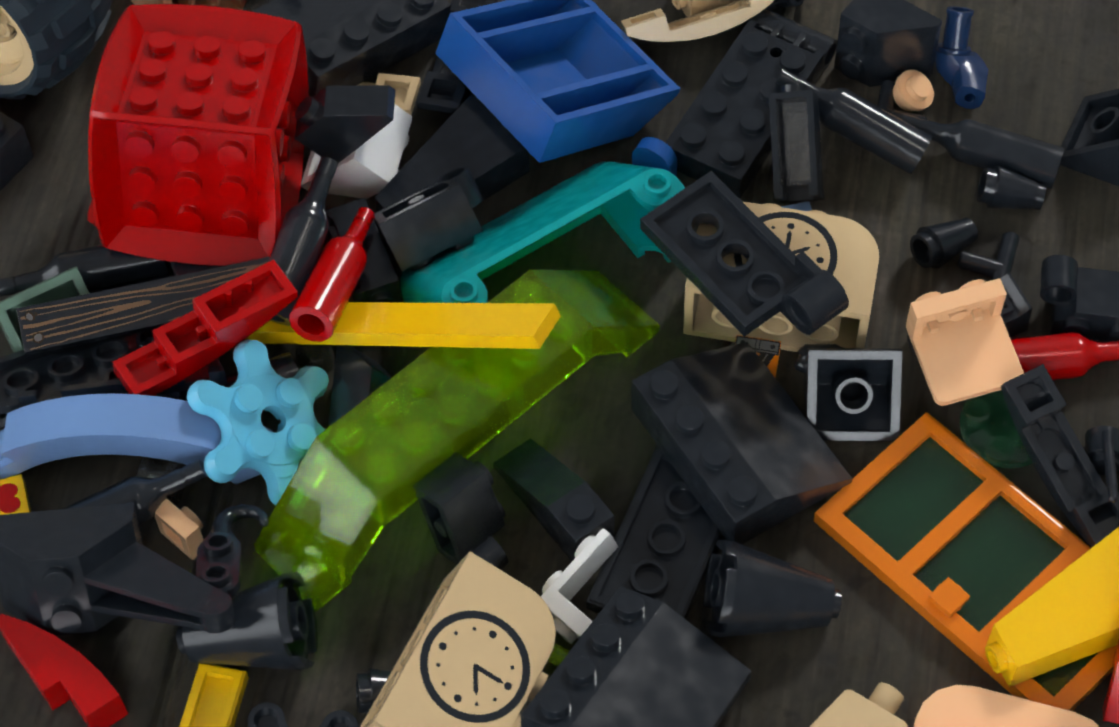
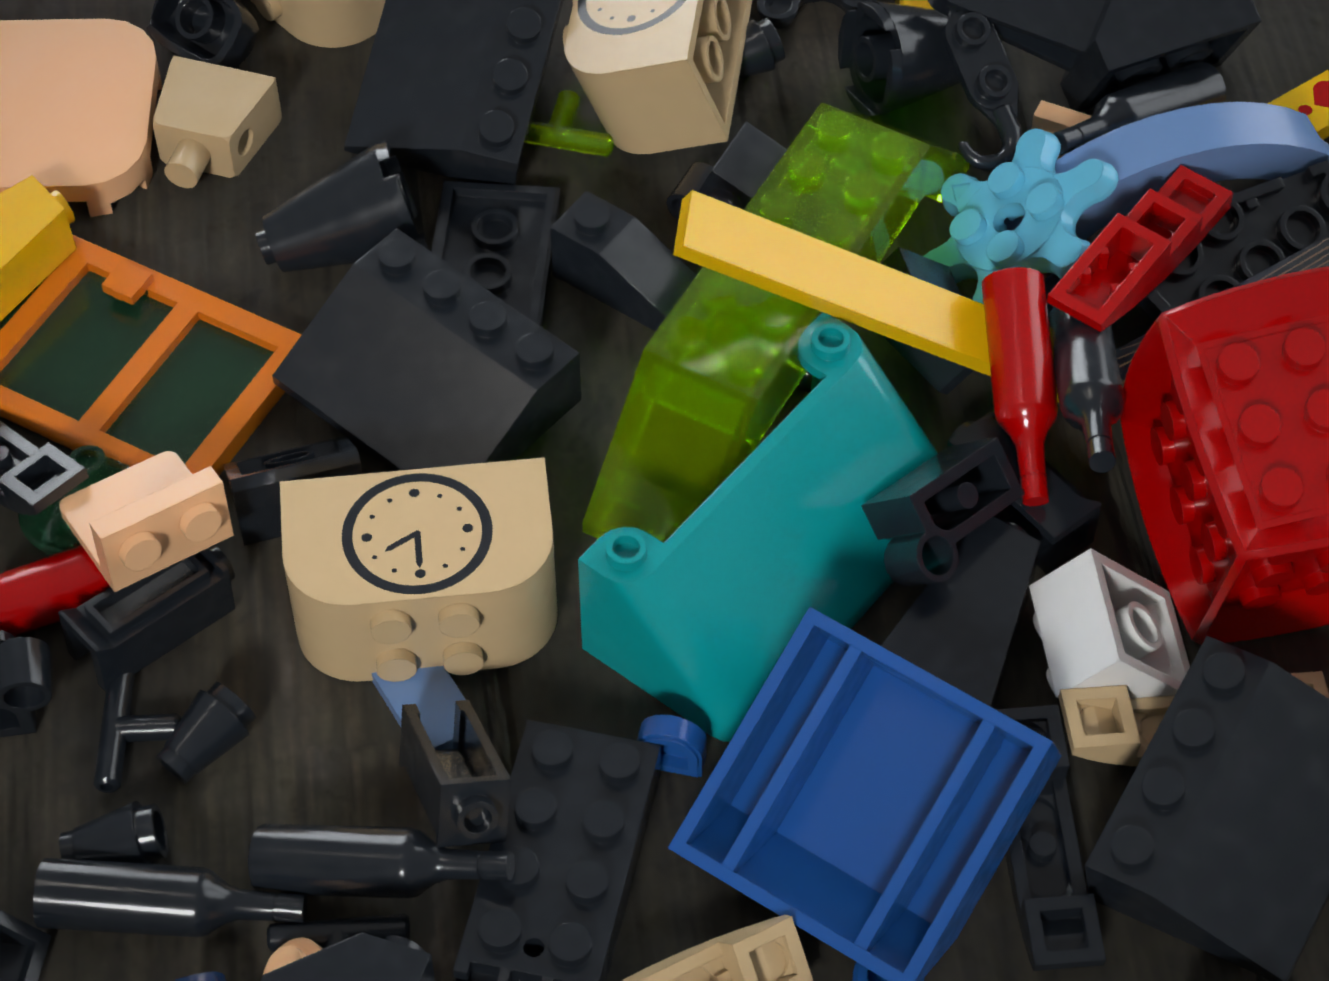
camera: 160 degrees right, 5 degrees down
black slope [295,85,396,163] -> none
white bracket [540,528,618,644] -> none
black hinge [640,171,849,337] -> none

